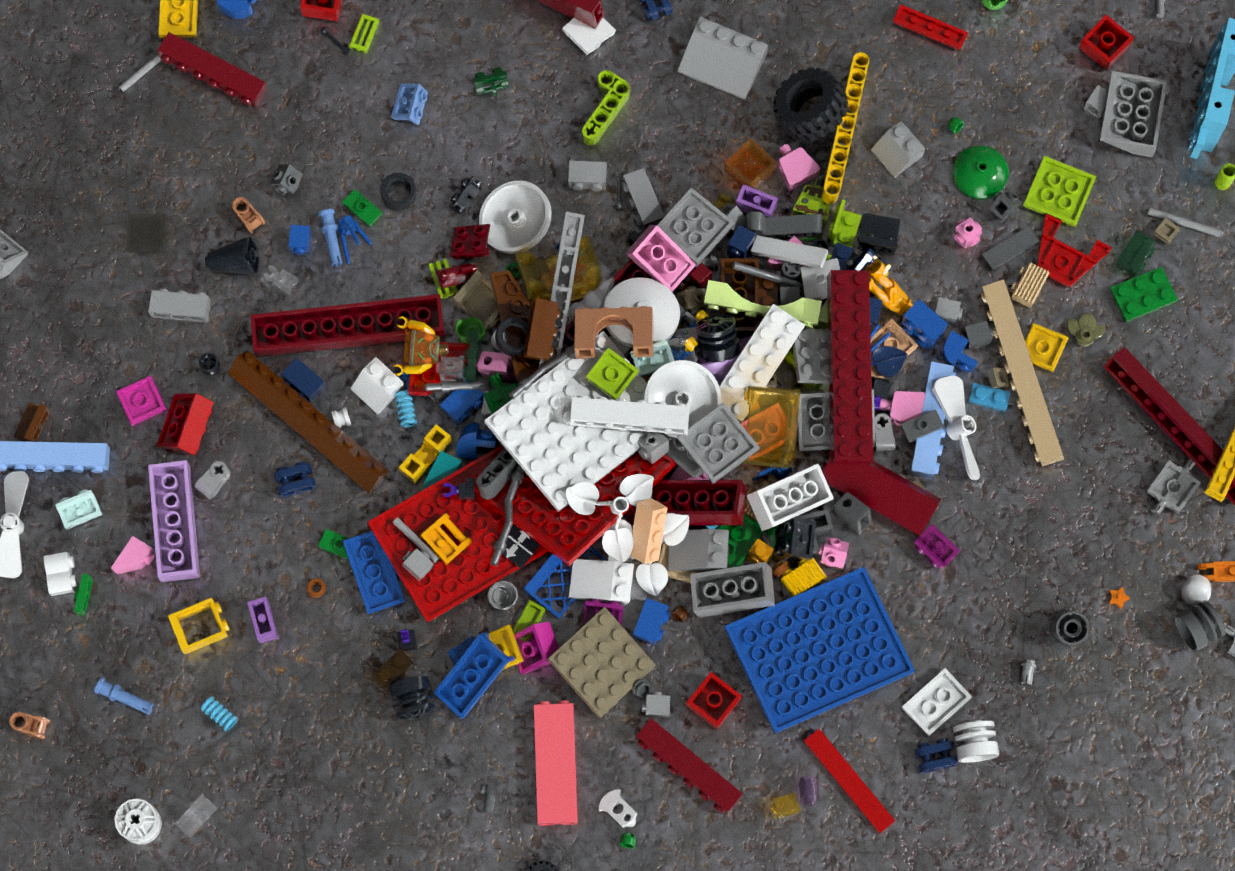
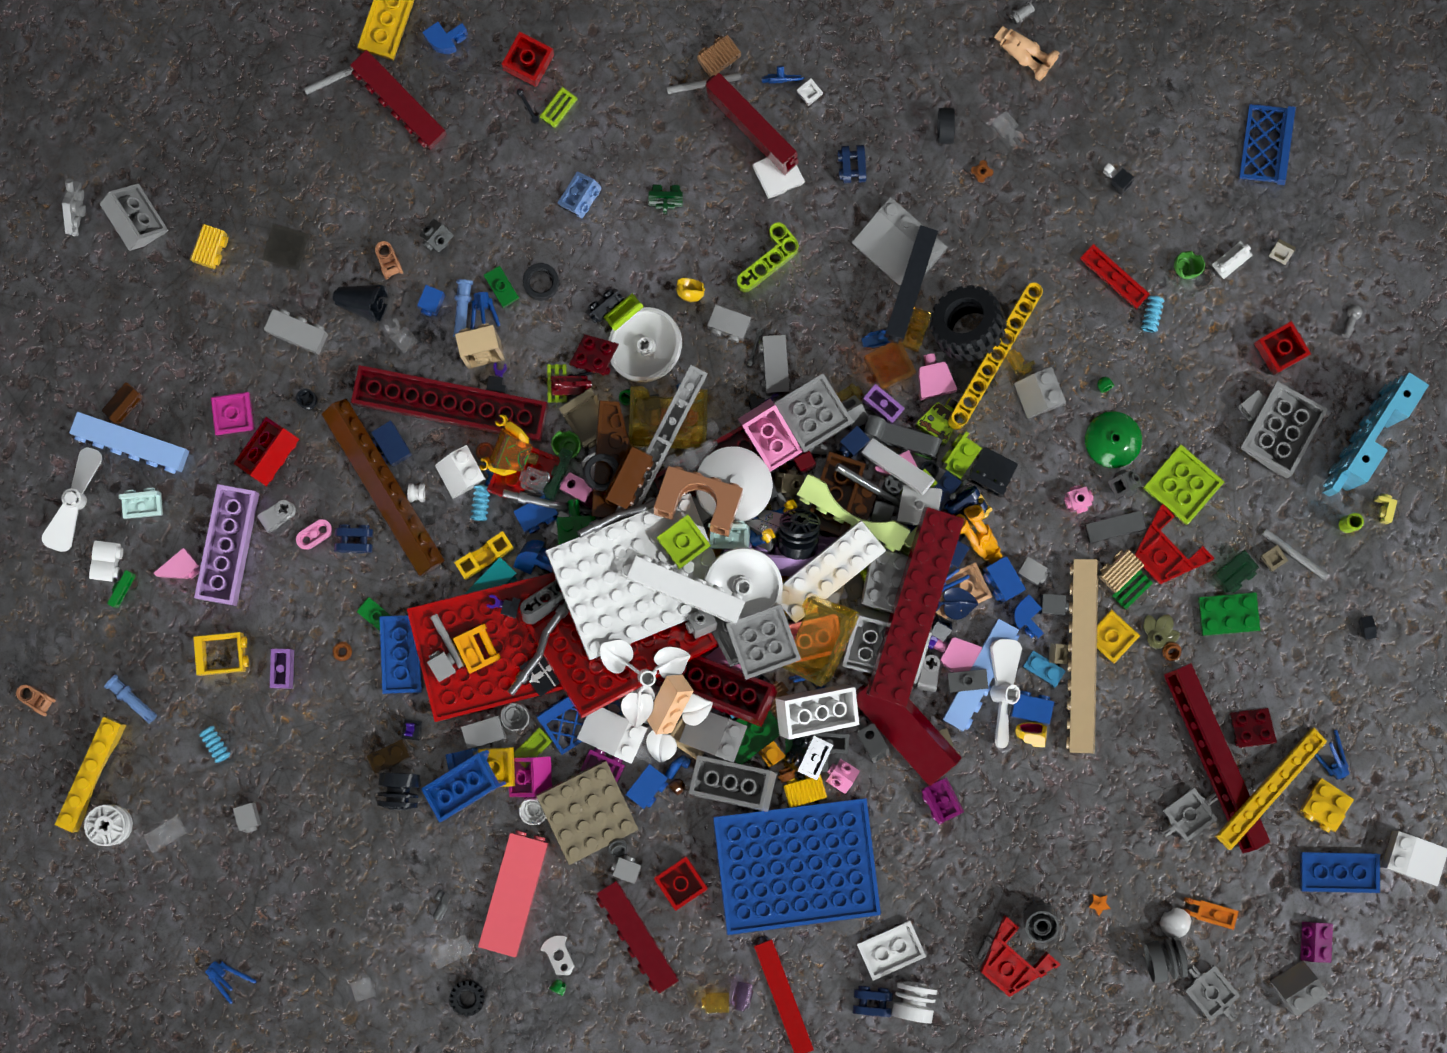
camera: 15 degrees right, 10 degrees up
none -> yellow arch [54,717,126,833]
none -> yellow brick [190,224,228,270]
none -> light grey brick [233,803,261,833]
none -> bright pink plate [296,519,333,550]
none -> clear plate [430,934,474,969]
none -> tan brick [455,323,505,369]
none -> light grey brick [461,713,506,749]
none -> dark orange plate [476,442,495,460]
none -> black piece [486,362,507,394]
none -> white hair [519,797,546,825]
none -> lime tile [603,293,644,331]
none -> blue arm [665,755,691,779]
none -> yellow hair [676,278,705,302]
none -> blue piece [862,329,892,348]
none -> black brick [884,225,938,344]
none -> clear yellow slope [901,307,931,352]
none -> red wing [980,915,1061,997]
none -> clear yellow bracket [1006,349,1035,375]
none -> blue brick [1010,691,1055,725]
none -> yellow rock [1016,722,1047,747]
none -> green tile [1112,570,1153,610]
none -> medium azure piece [1141,296,1165,332]
none -> dark orange plate [1162,642,1181,661]
none -> dark red hinge [1230,708,1277,748]

